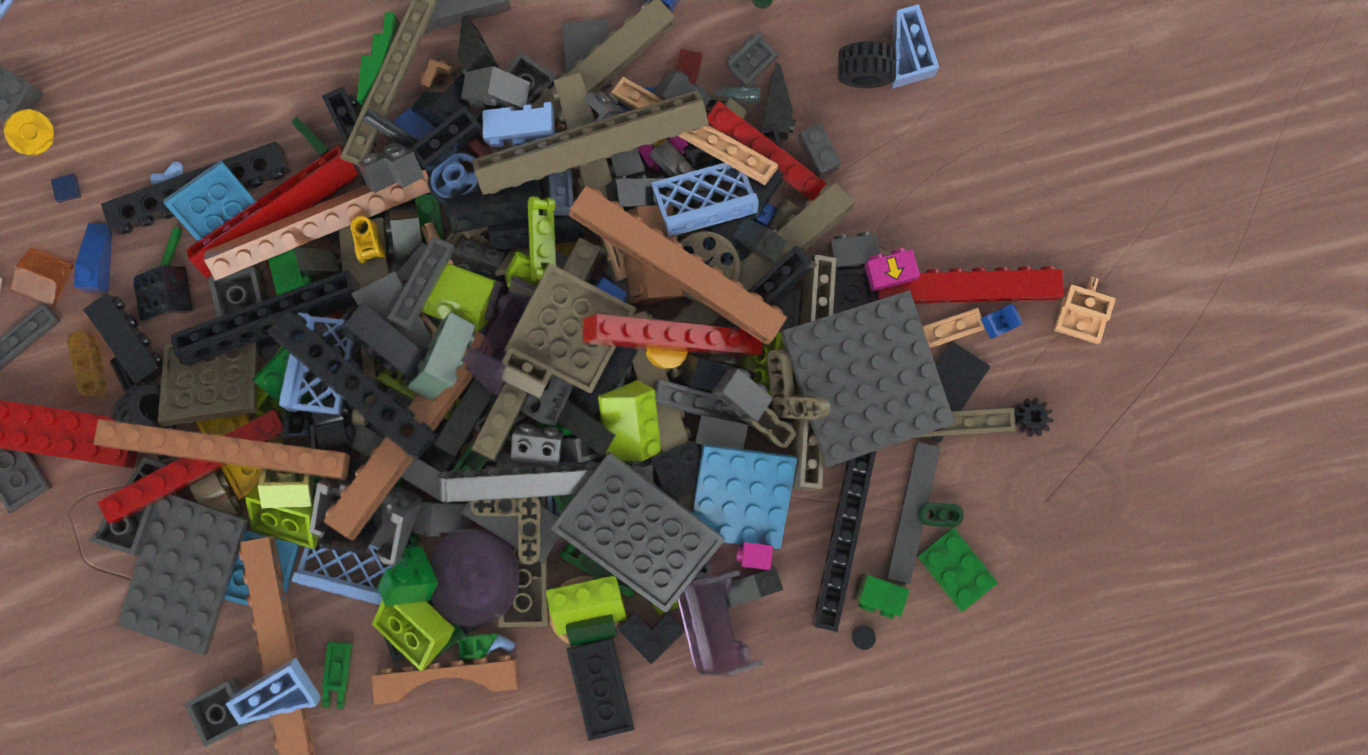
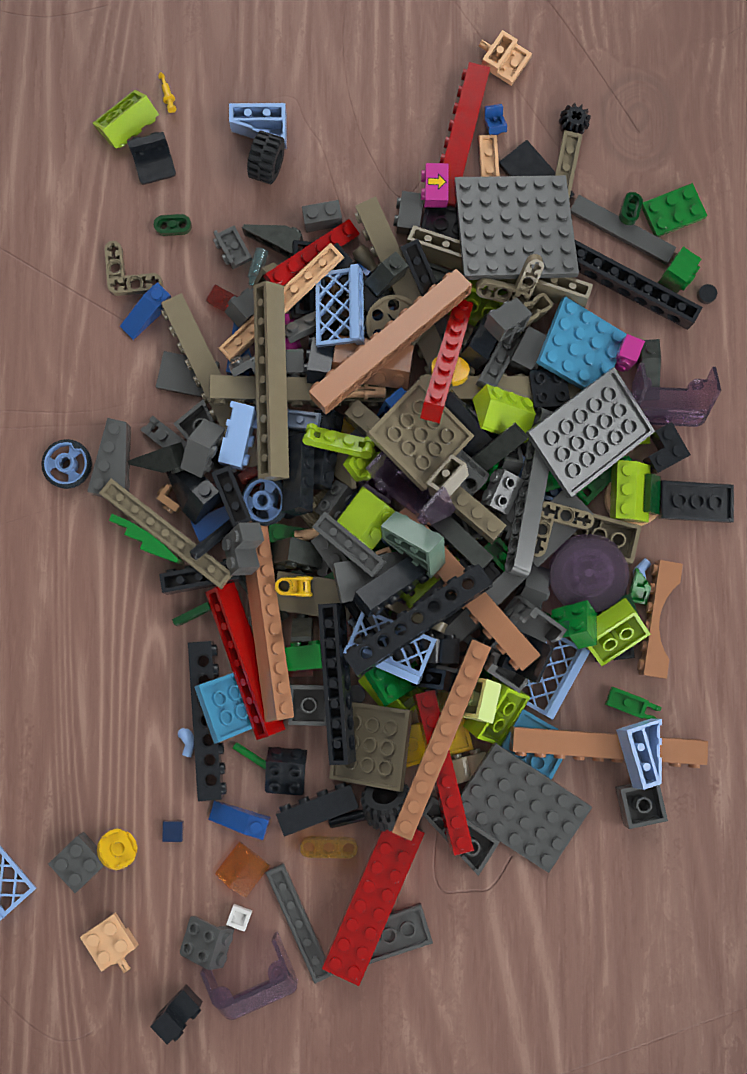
camera: 80 degrees left, 0 degrees up
none -> dark grey plate [141,415,187,450]

